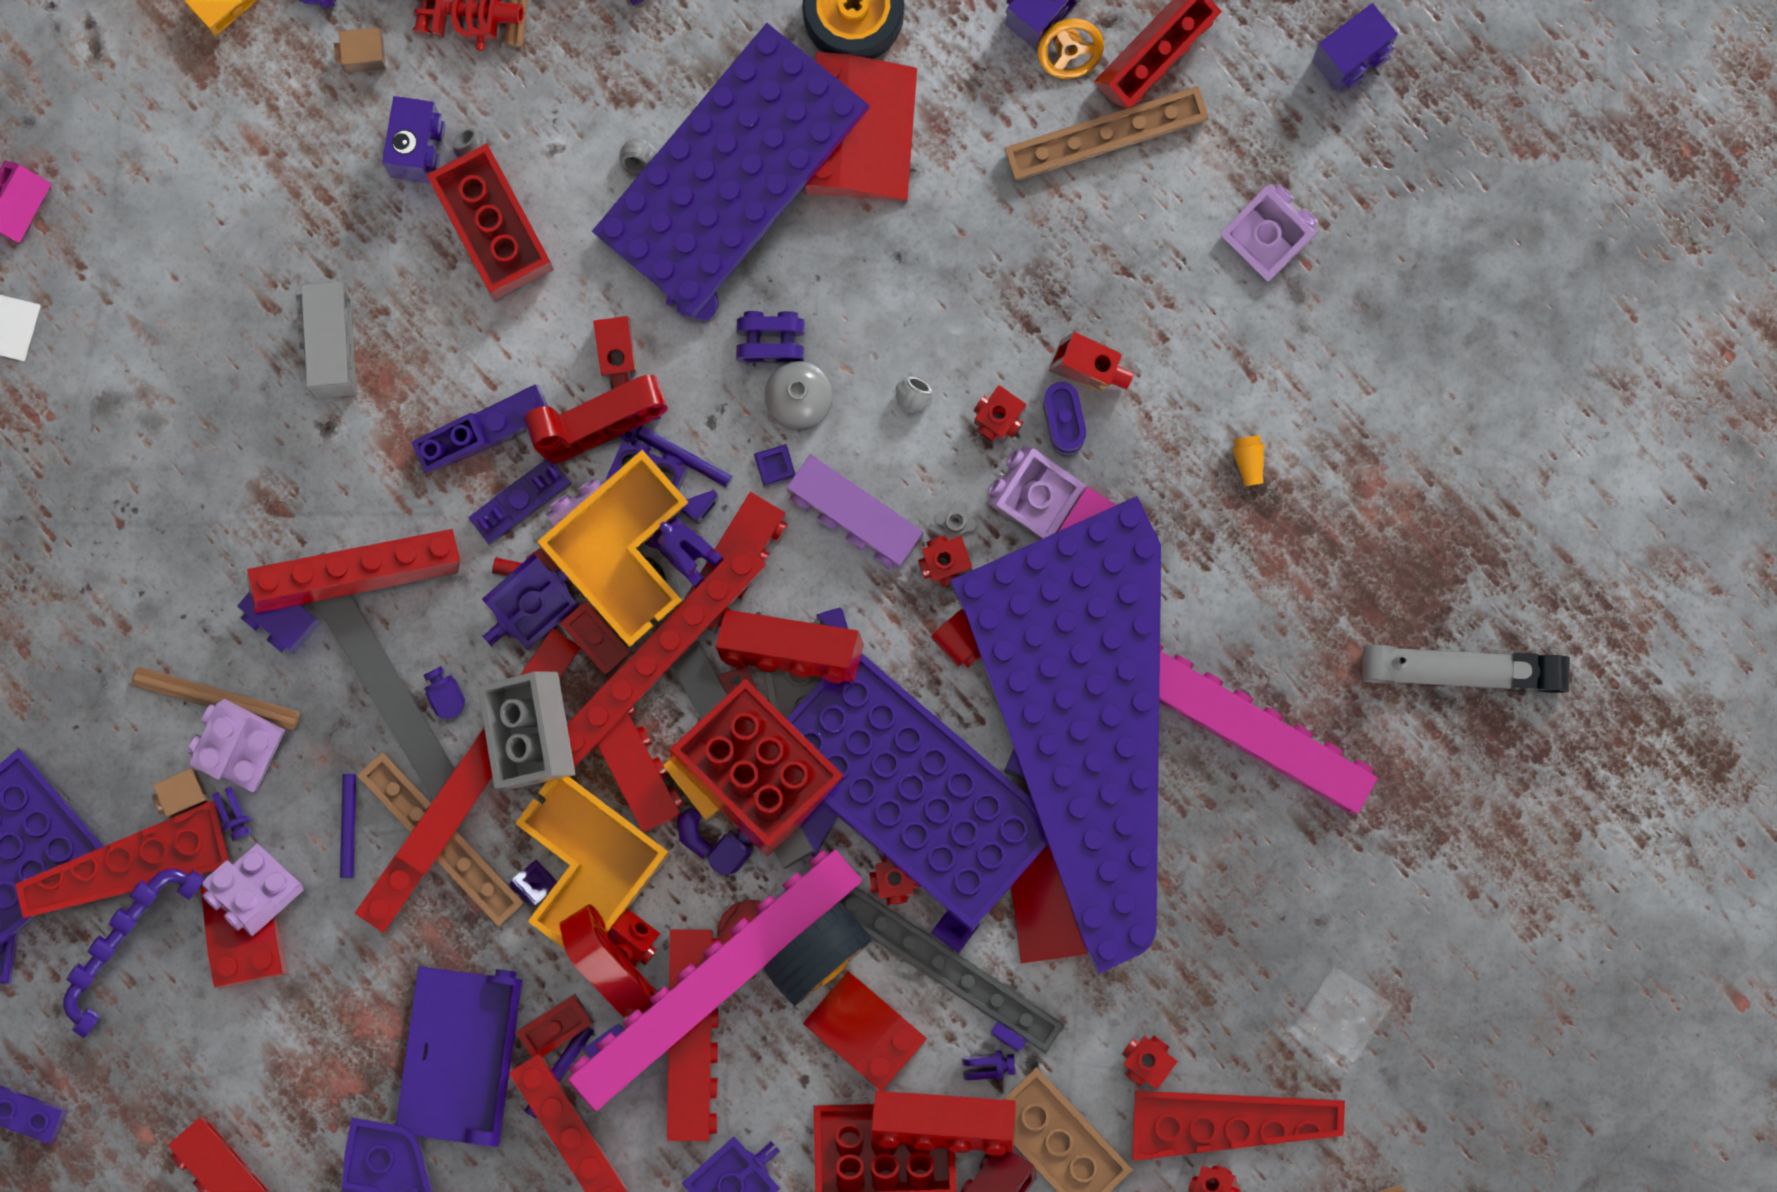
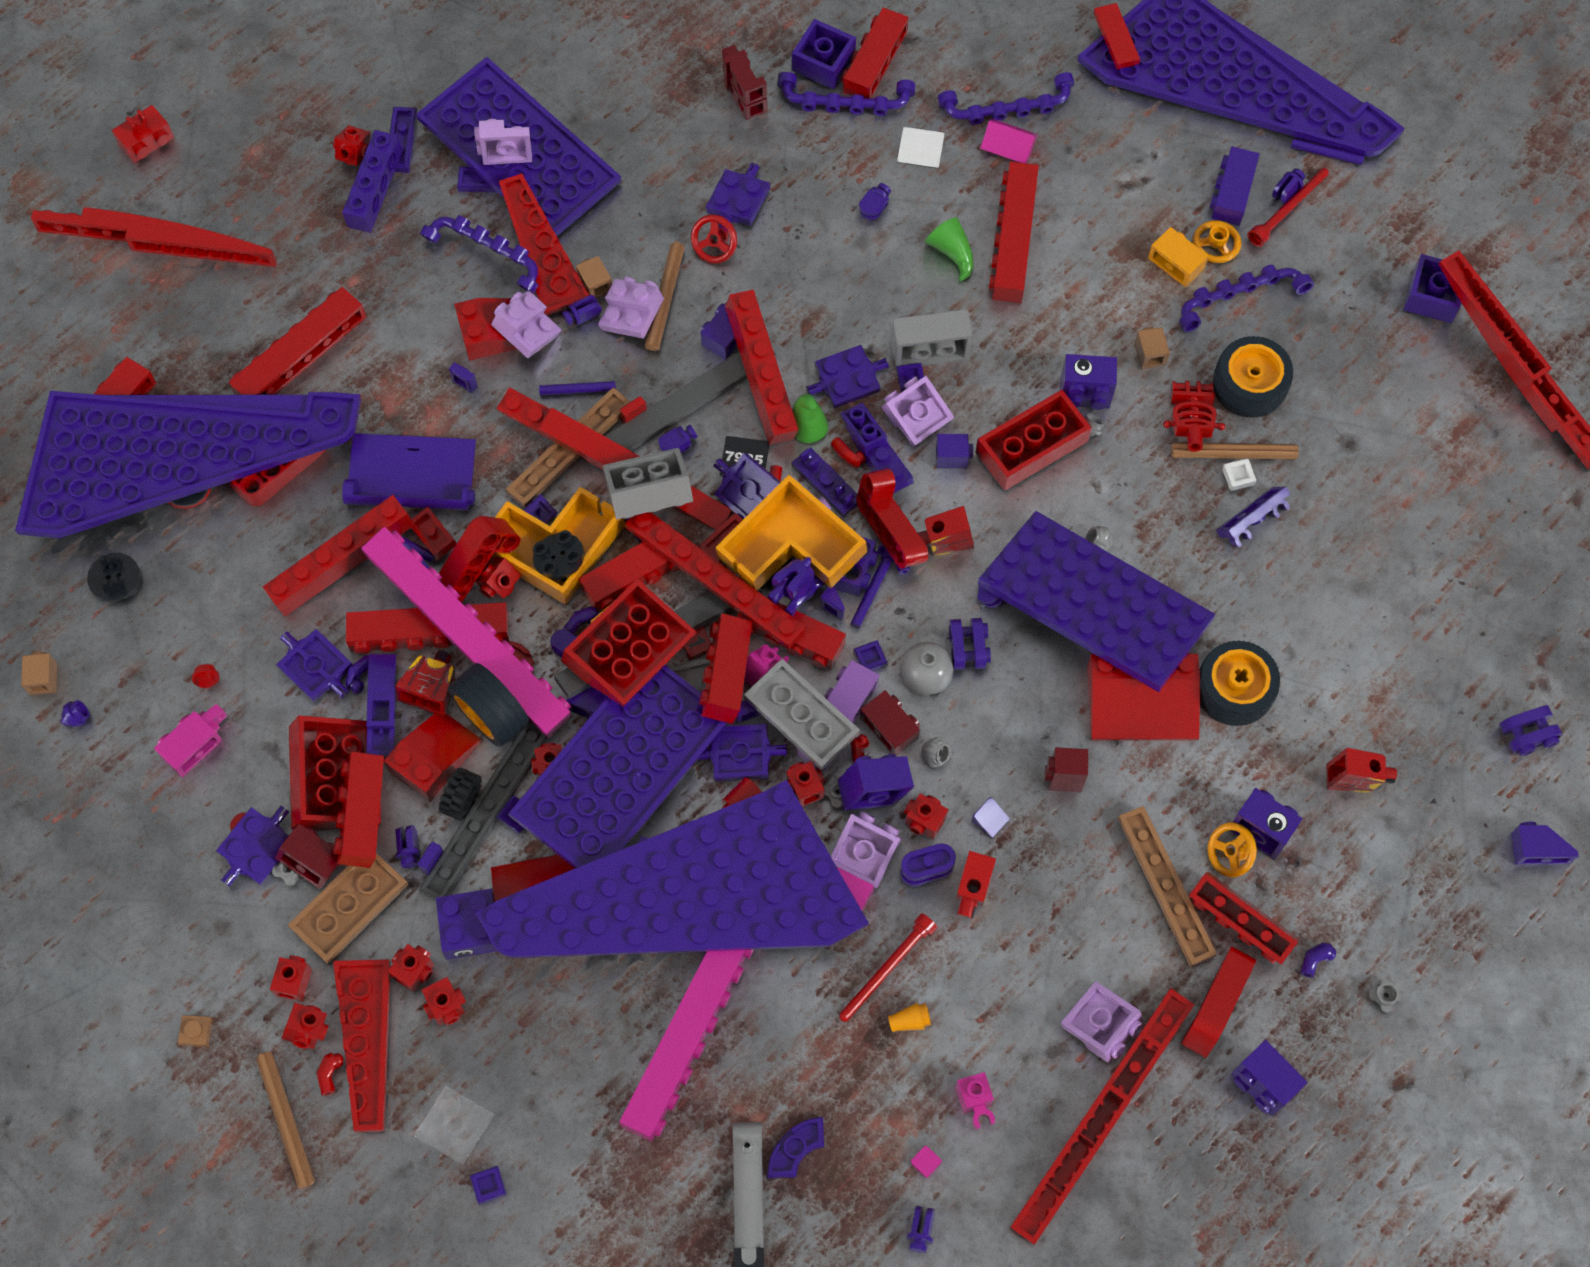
camera: 85 degrees right, 15 degrees down
none -> red arm [316,1052,344,1096]
none -> dark purple arm [345,655,369,694]
none -> dark purple slope [367,654,396,757]
none -> red torso [396,650,455,717]
none -> red brick [422,977,466,1026]
none -> dark purple brick [436,889,497,960]
none -> black tyre [439,767,482,821]
none -> dark purple tile [449,362,478,393]
none -> dark purple tile [470,1166,507,1205]
none -> black plate [533,530,585,582]
none -> red tile [620,396,647,424]
none -> red piece [691,214,737,264]
none -> dark purple plate [698,724,787,782]
none -> dark purple plate [706,163,770,231]
none -> black sticker [720,436,769,476]
none -> dark pink brick [744,644,789,687]
none -> light grey plate [744,659,860,770]
none -> dark purple tile [767,1117,824,1179]
none -> bright green hat [792,394,828,443]
none -> dark purple plate [806,345,889,408]
none -> red arm [831,437,866,468]
none -> dark purple brick [837,754,914,811]
none -> red piece [839,913,938,1022]
none -> red arm [850,734,870,763]
none -> dark purple arm [859,183,891,220]
none -> dark red brick [860,690,920,756]
none -> lavender plate [881,376,955,447]
none -> dark purple tile [896,363,924,392]
none -> dark purple arm [907,1206,935,1253]
none -> dark pink piece [910,1146,942,1178]
none -> bright green hat [924,217,974,282]
none -> dark purple brick [936,434,973,468]
none -> dark pink brick [955,1072,995,1130]
none -> slope [971,797,1010,839]
none -> red brick [989,161,1039,303]
none -> red slope [1010,988,1195,1245]
none -> dark red brick [1044,747,1088,792]
none -> red beam [1181,946,1257,1058]

